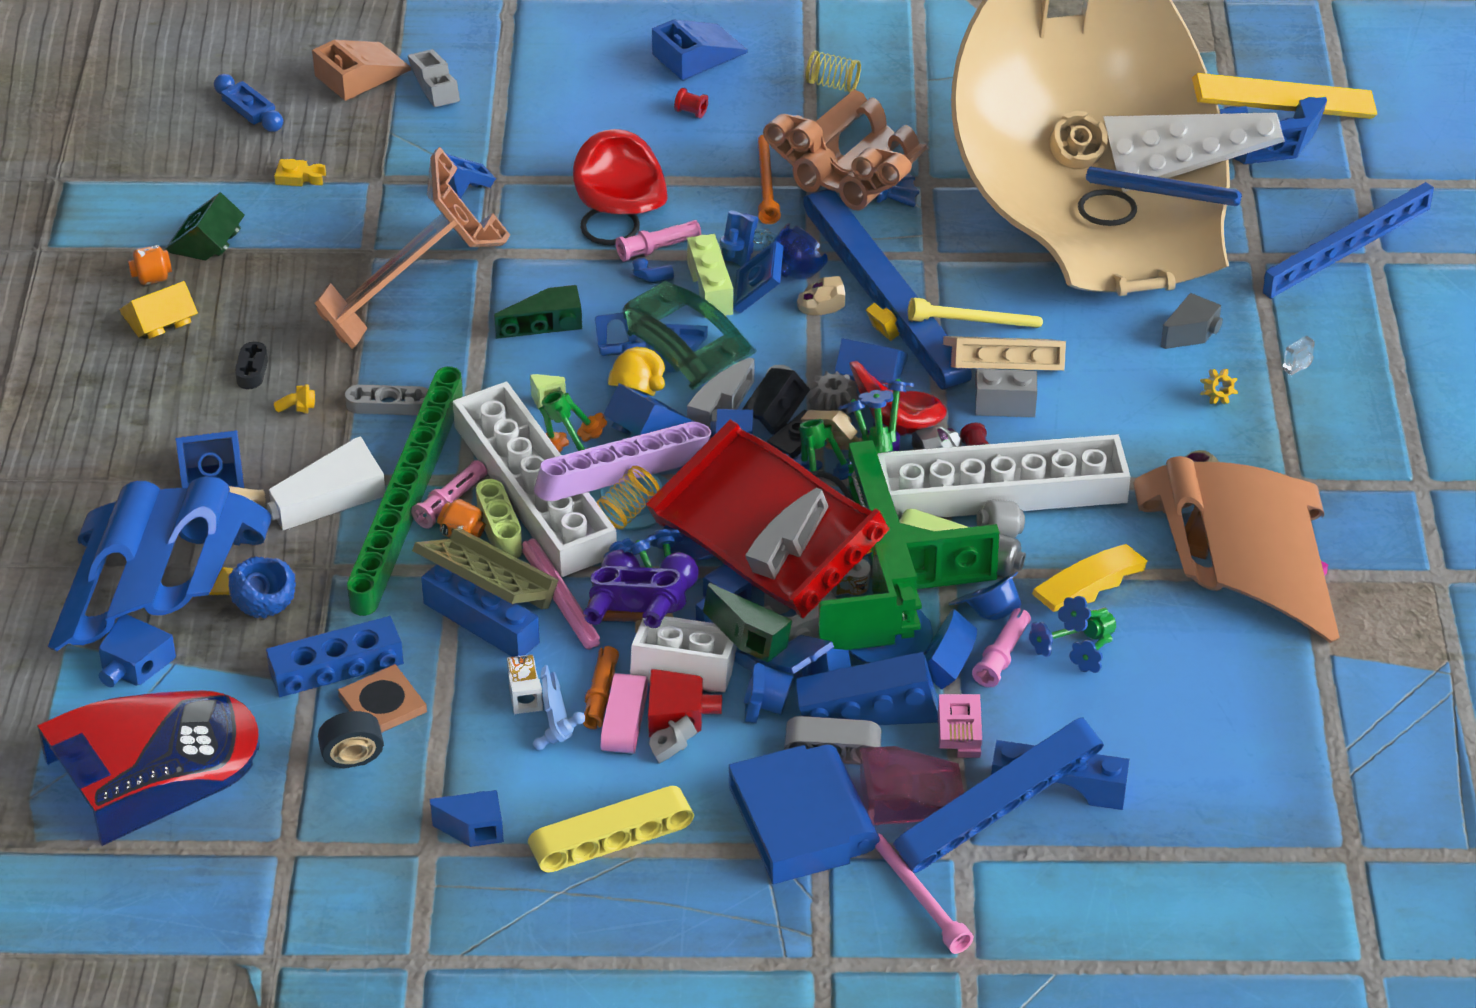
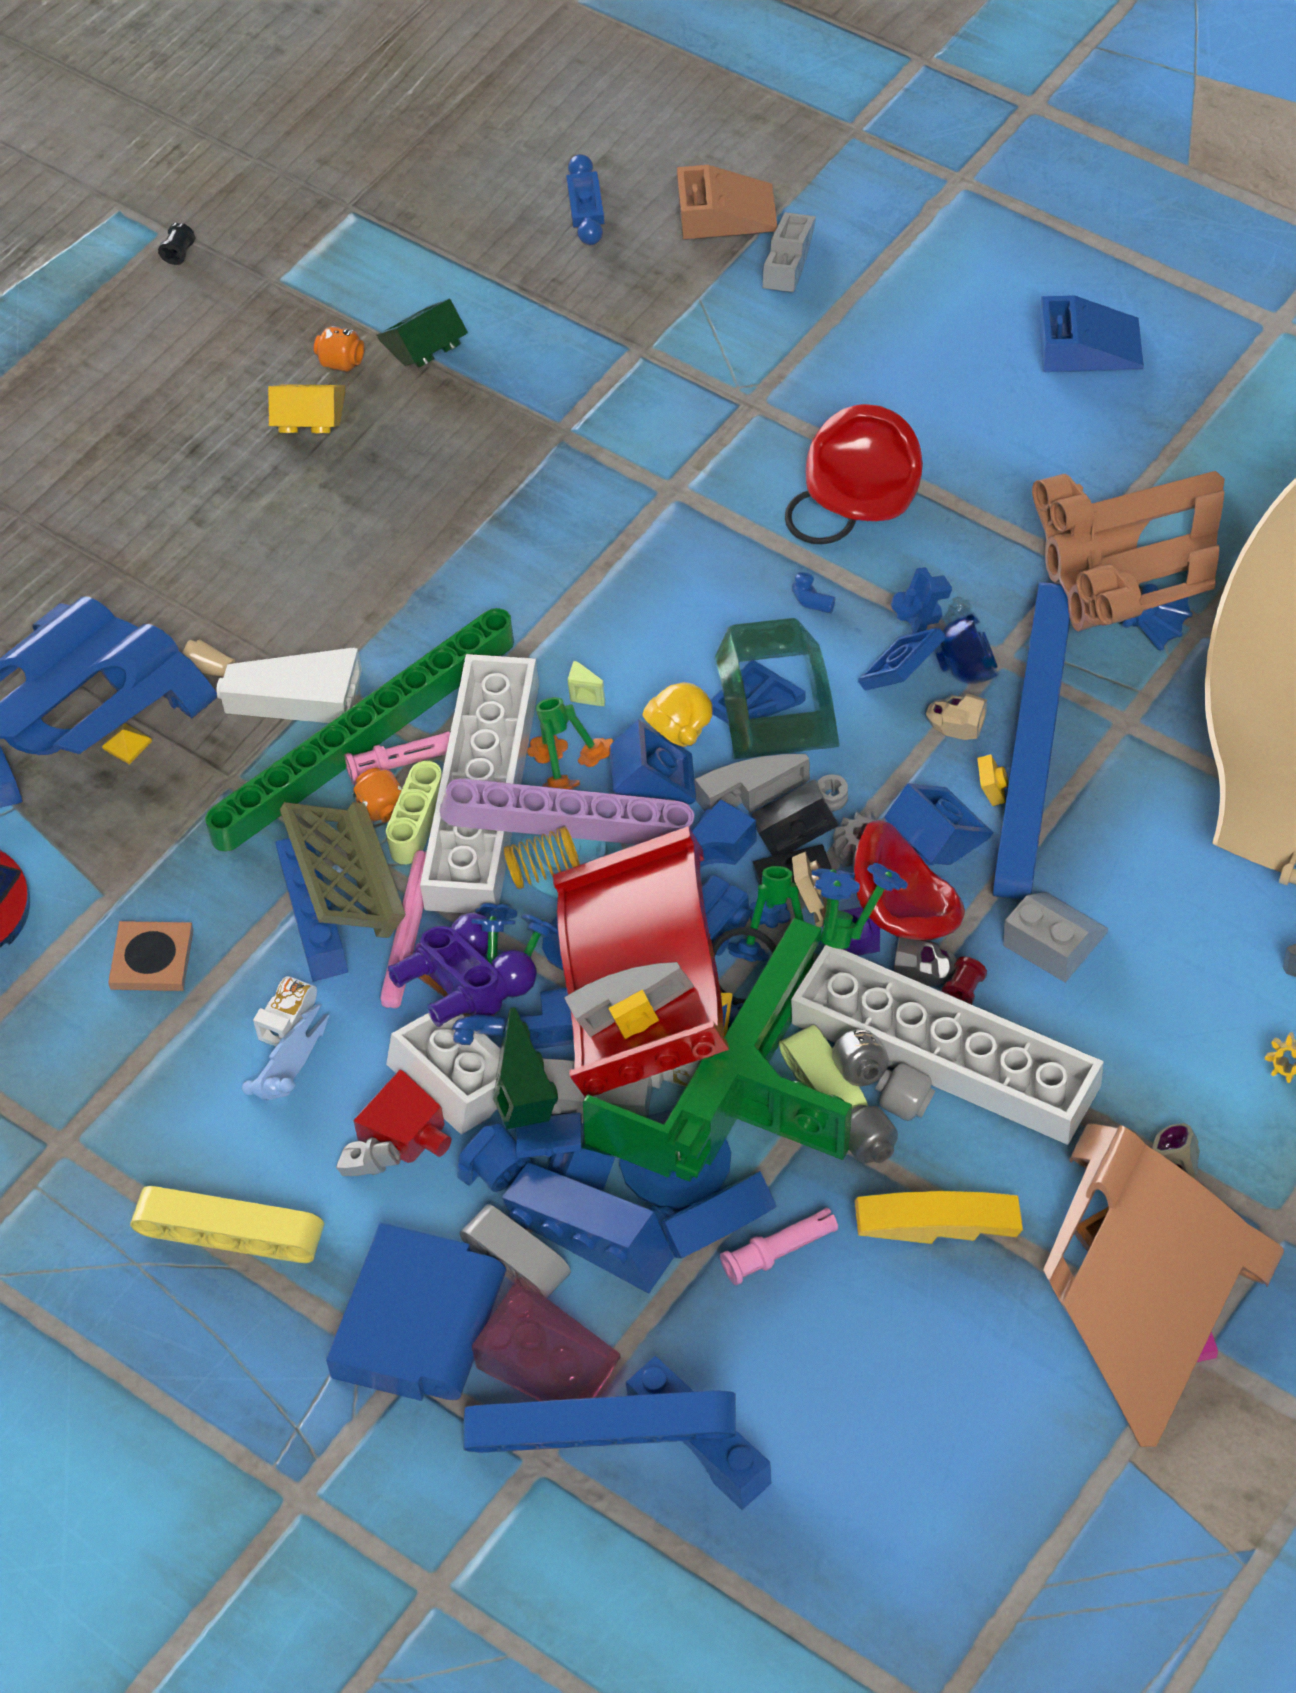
camera: 40 degrees right, 10 degrees up
blue slope [176,430,244,488] -> none
blue hair [228,556,296,619] -> none
black beam [235,341,268,389] -> none
blue brick [266,616,404,698] -> none
yellow plate [274,159,326,186] -> none
yellow plate [274,384,315,414] -> none
nougat piece [314,147,510,349] -> none
black wheel [317,711,384,769] -> none
light grey beam [345,385,428,415] -> none
blue slope [430,790,504,847] -> none
blue slope [446,154,496,199] -> none
dark green slope [494,285,582,339] -> none
orange pin [583,646,619,730] -> none
blue piece [595,311,647,356] -> none
bright pink beam [601,673,648,754] -> none
bright pink pin [616,220,701,262] -> none
red bush [674,88,708,118] -> none
yellowish green arch [687,234,733,318] -> none
orange piece [758,135,781,224] -> none
light yellow piece [806,51,861,92] -> none
bright pink piece [875,833,974,954] -> none
light yellow piece [908,298,1043,328] -> none
bright pink piece [938,694,982,758] -> none
tan fence [943,336,1066,371] -> none
blue piece [948,571,1022,620] -> none
blue plant [1029,596,1116,673] -> none
none -> blue arm [452,1014,504,1045]
none -> yellow plate [608,989,659,1039]
none -> flat silver head [832,1029,889,1087]

